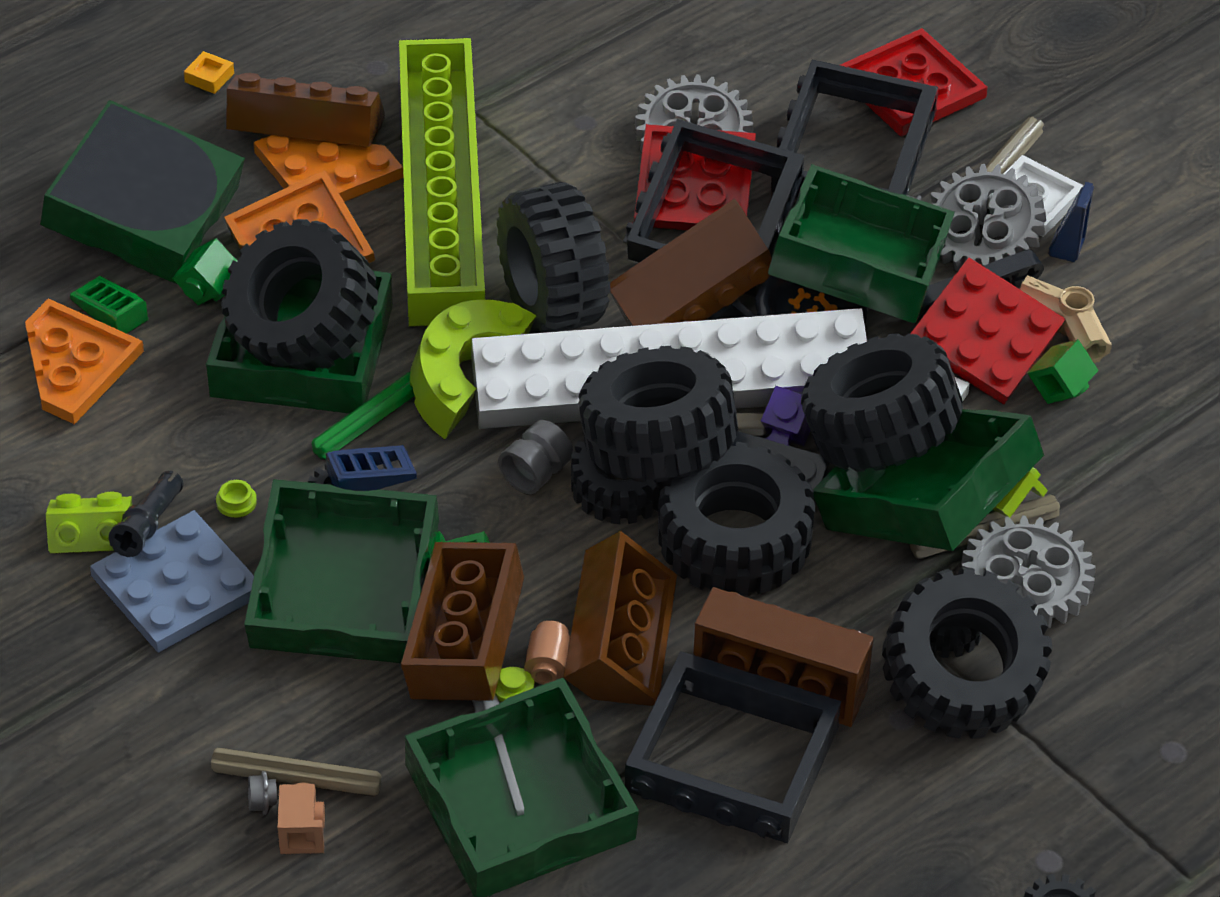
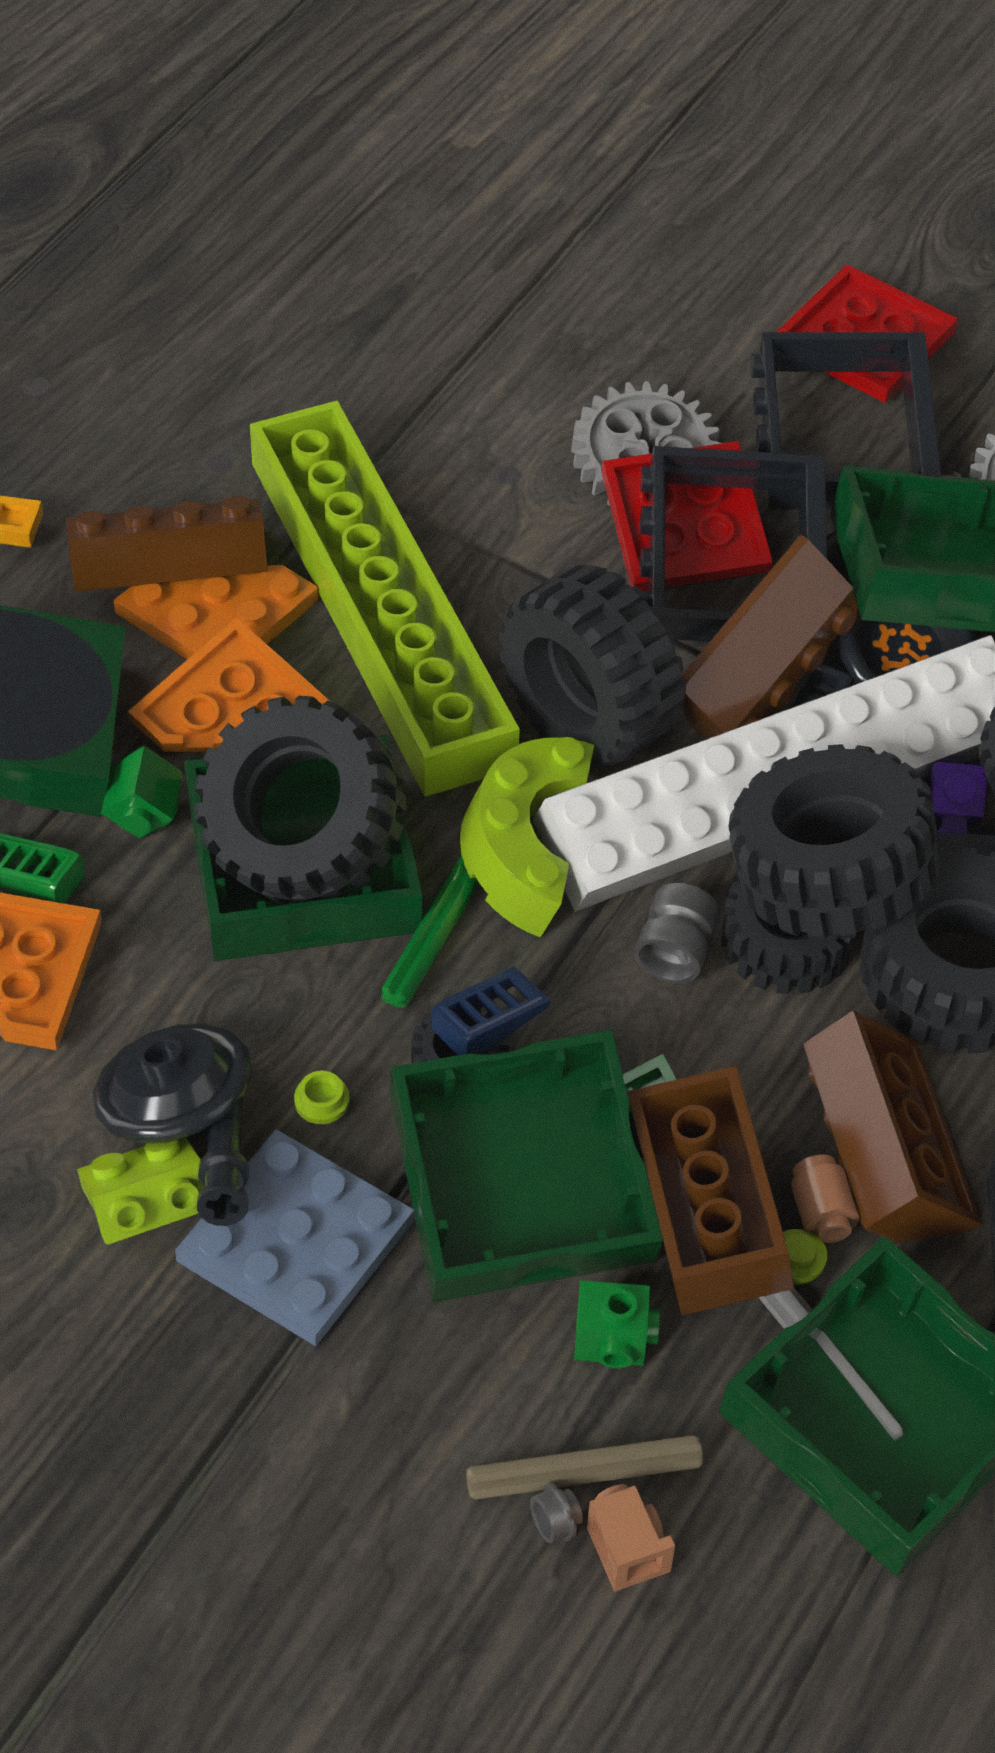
camera: 20 degrees left, 5 degrees up
none -> black piece [92,1023,253,1143]
none -> green brick [574,1280,660,1368]

